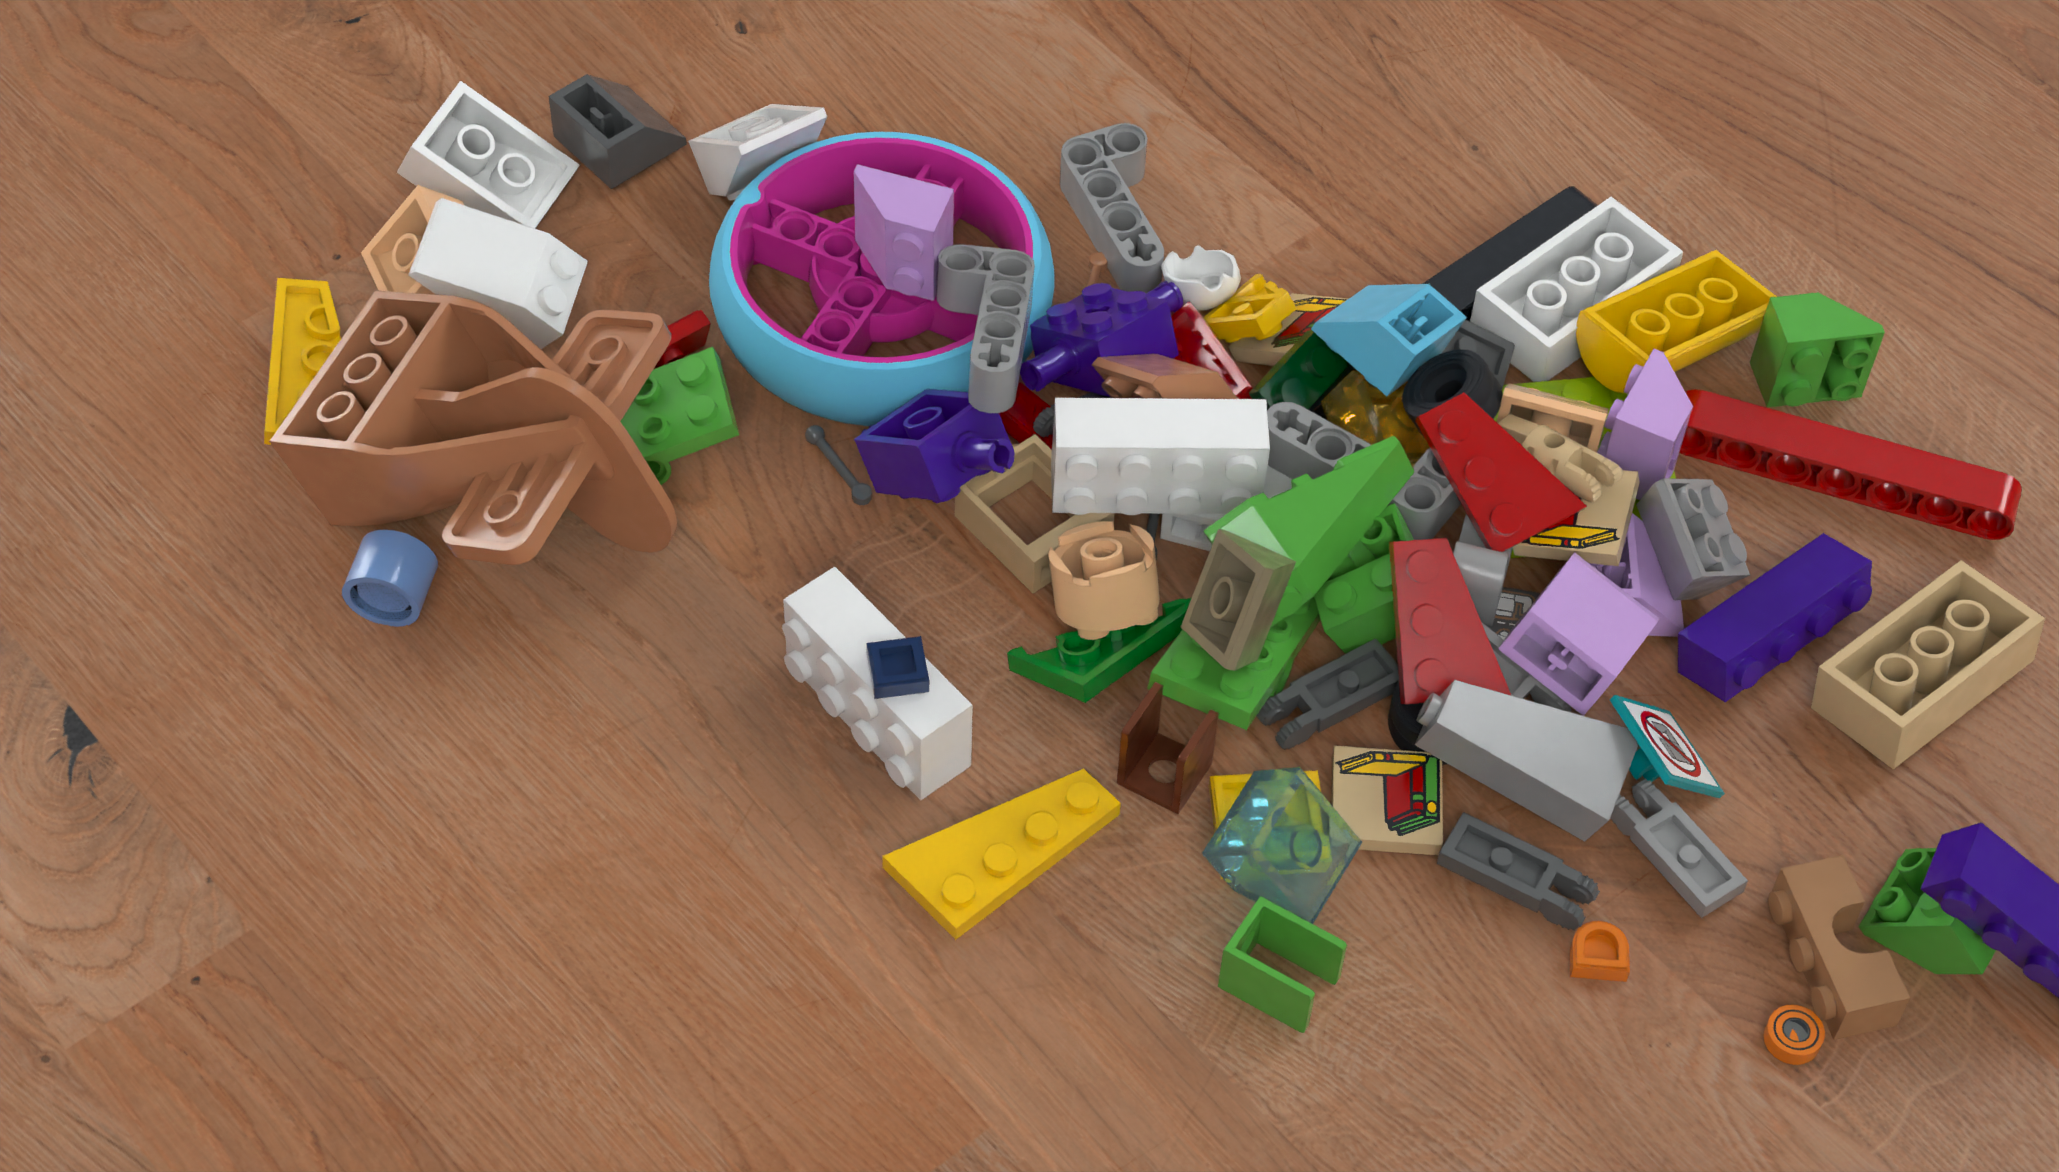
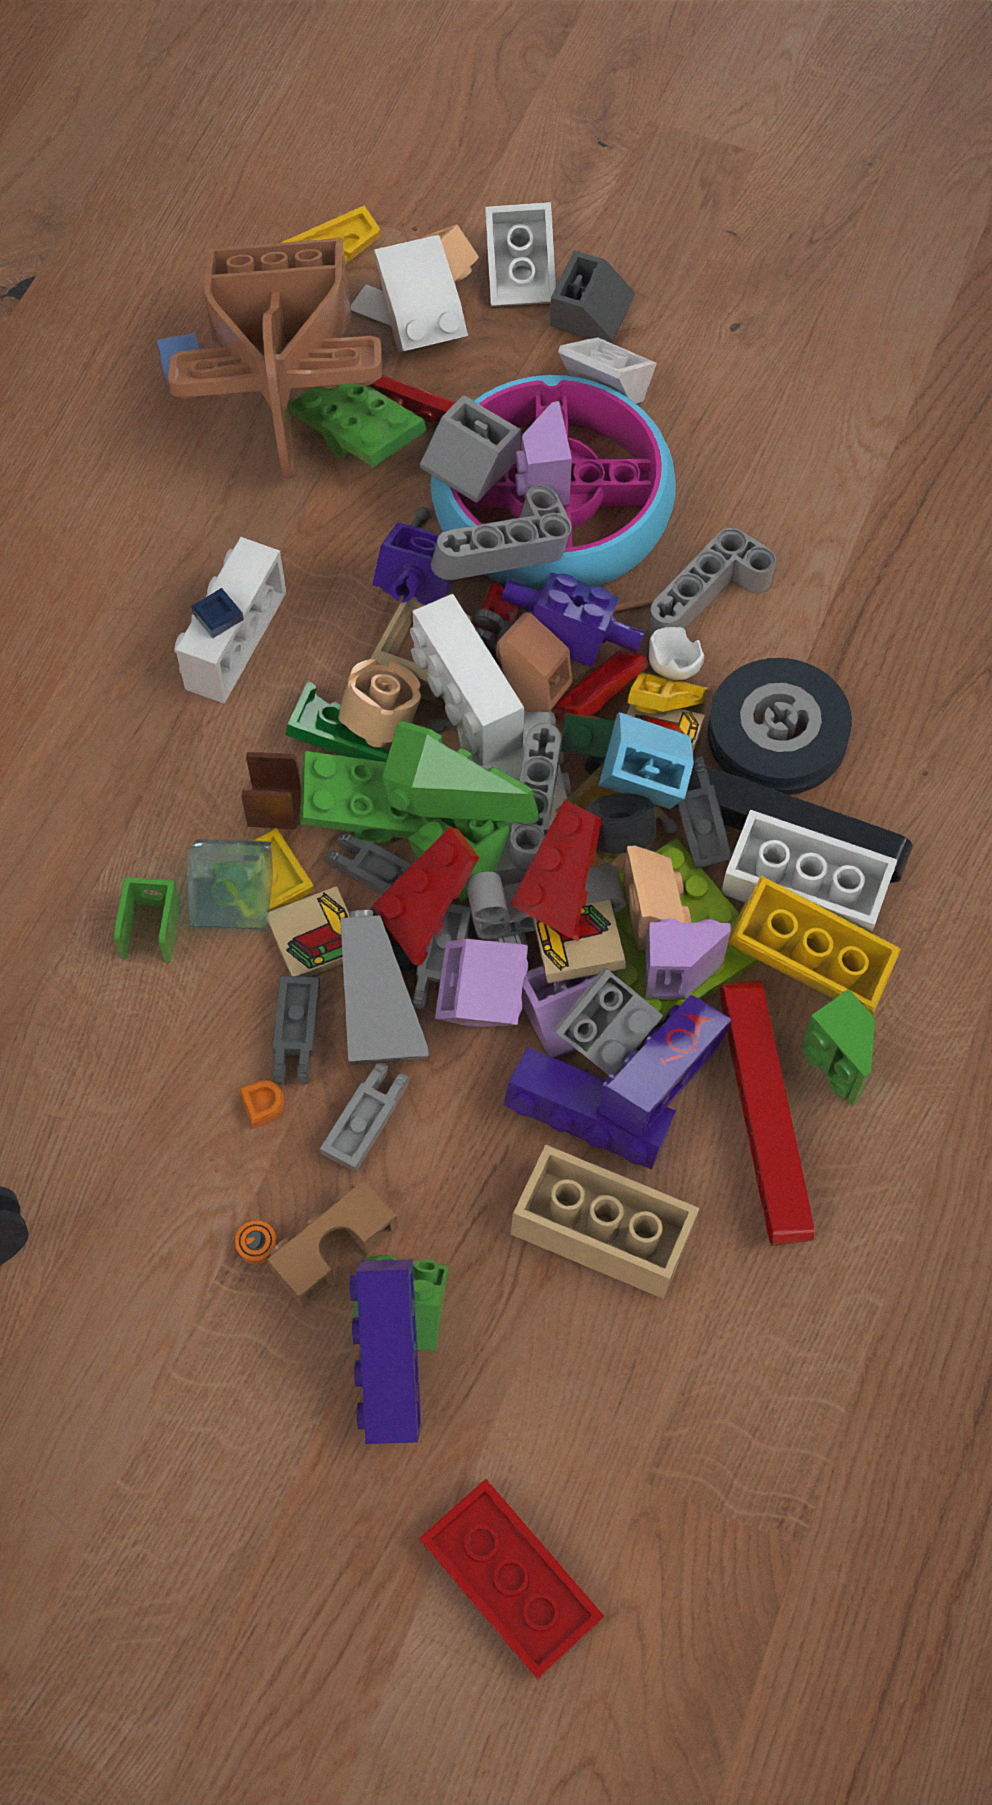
camera: 65 degrees right, 10 degrees up
yellow wing [882,768,1121,940] -> none
dark tan slope [1181,529,1296,671] -> none
tan hinge [1498,414,1624,503] -> none
piece [1609,695,1725,798] -> none
none -> light grey slope [420,395,521,503]
none -> dark purple brick [599,995,731,1138]
none -> black wheel [708,658,852,795]

